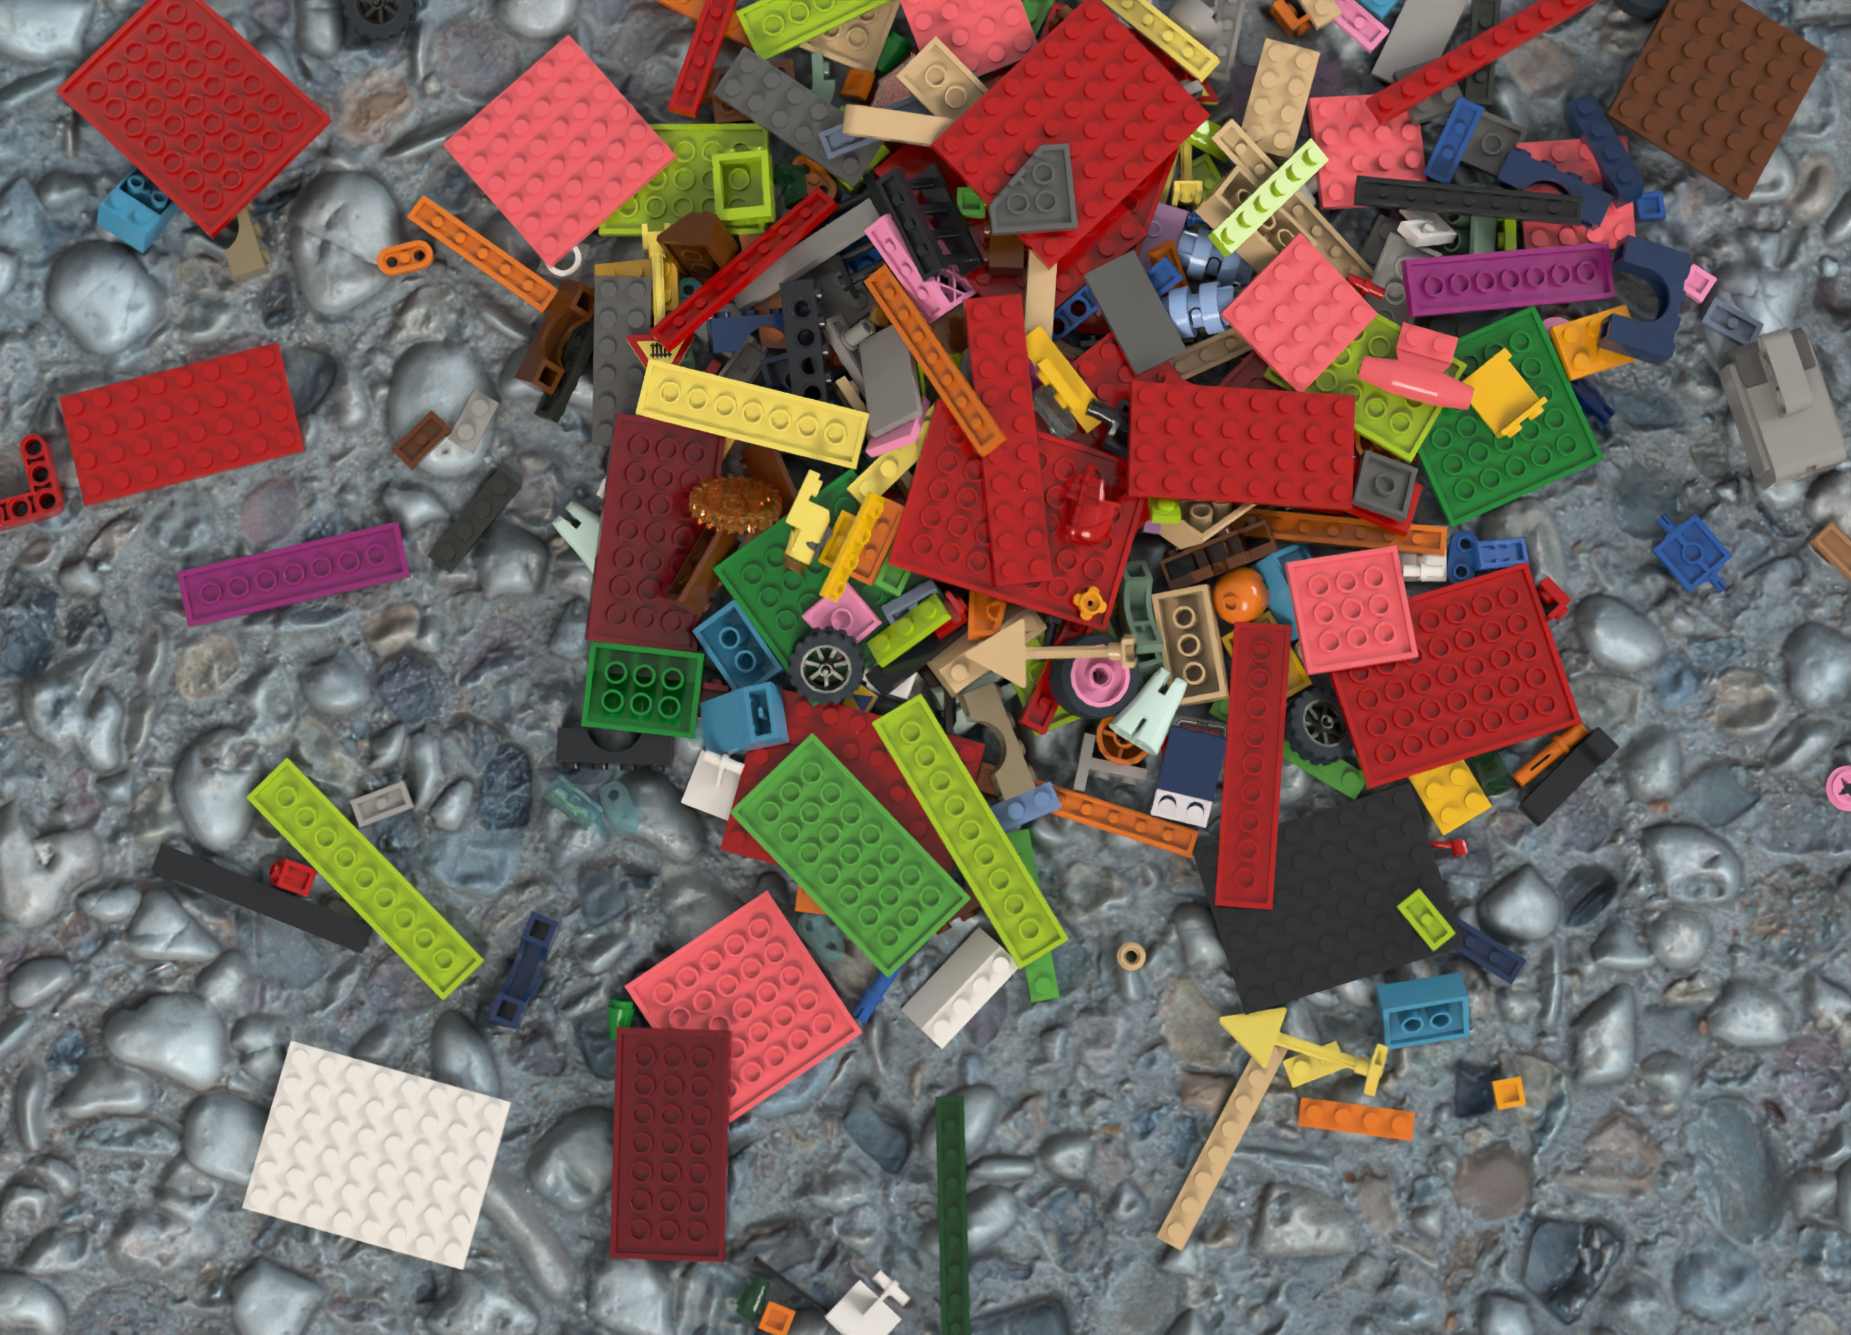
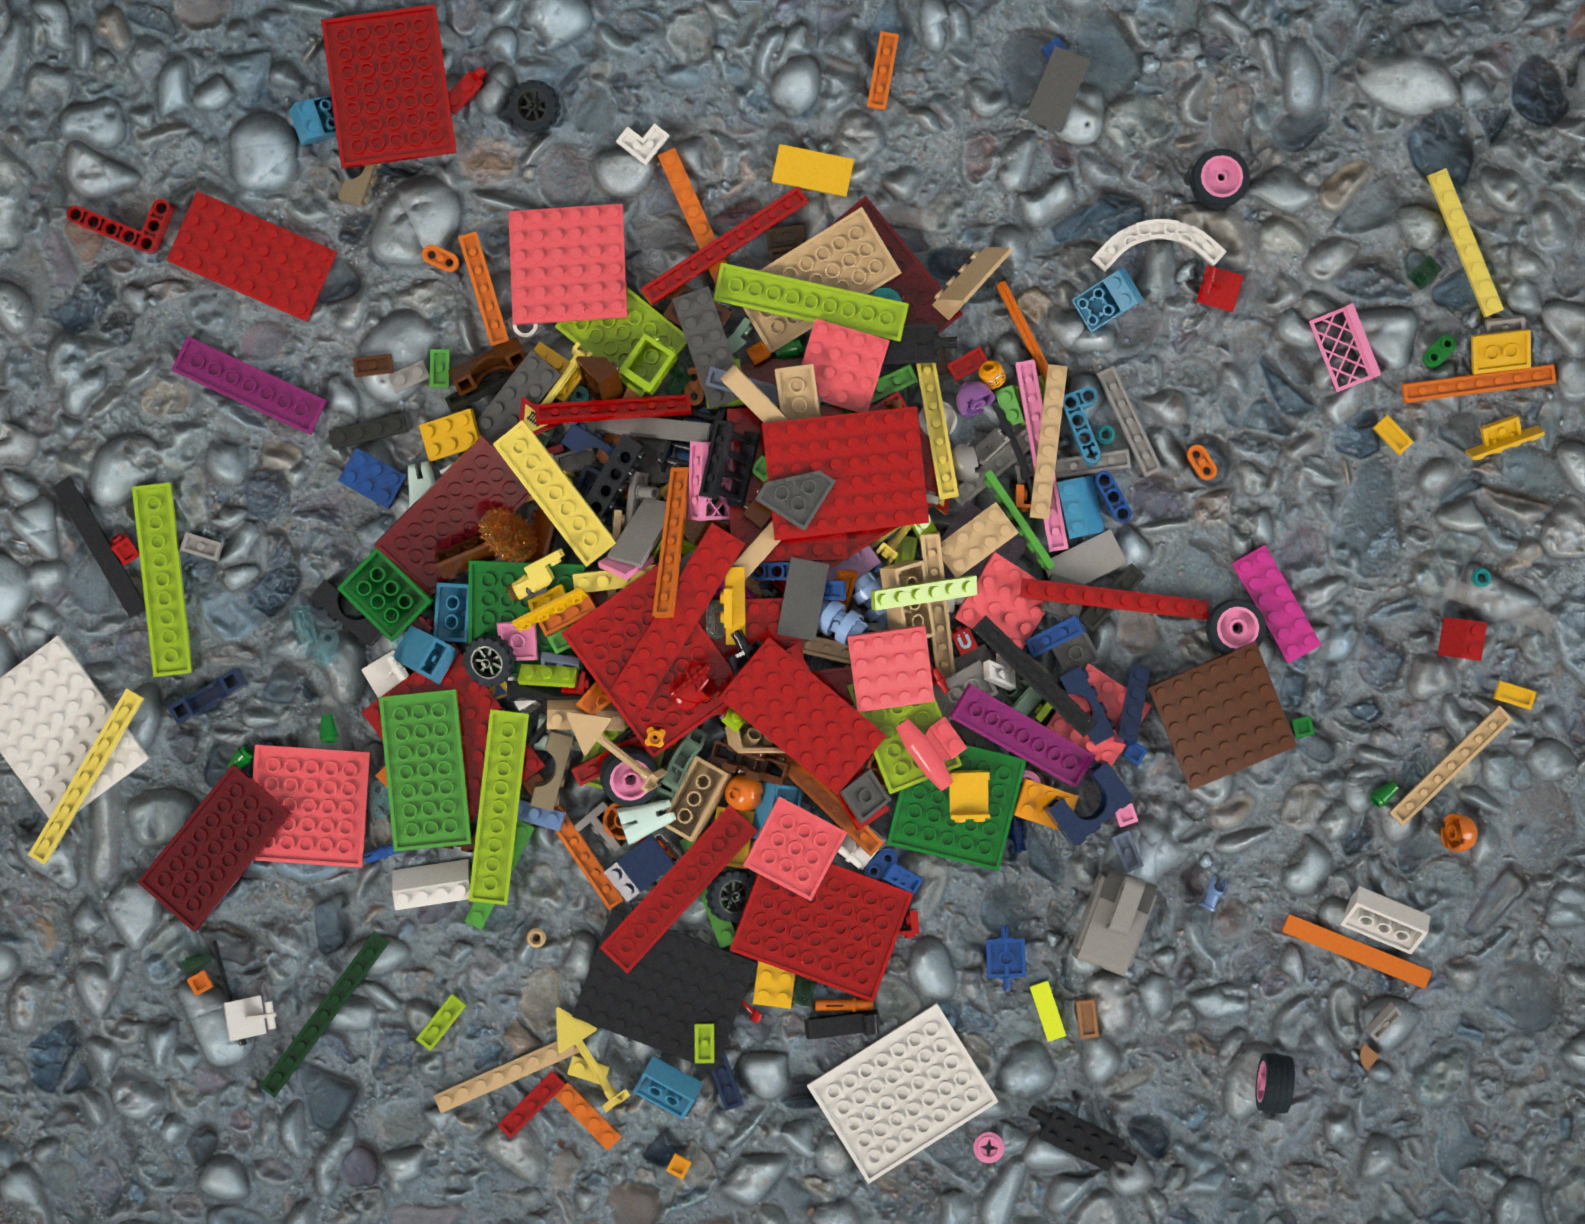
camera: 40 degrees right, 5 degrees up
none -> light yellow plate [28,688,145,865]
none -> green cone [319,714,338,743]
none -> blue plate [338,448,407,509]
none -> lime plate [416,993,467,1051]
none -> yellow plate [419,409,480,462]
none -> bright green plate [430,349,450,388]
none -> red hinge [448,66,487,115]
none -> red plate [497,1070,566,1139]
none -> white plate [807,1003,999,1184]
none -> red brick [951,625,978,656]
none -> bright green plate [983,470,1056,570]
none -> neon yellow tile [1029,980,1066,1042]
none -> green plate [1290,716,1315,739]

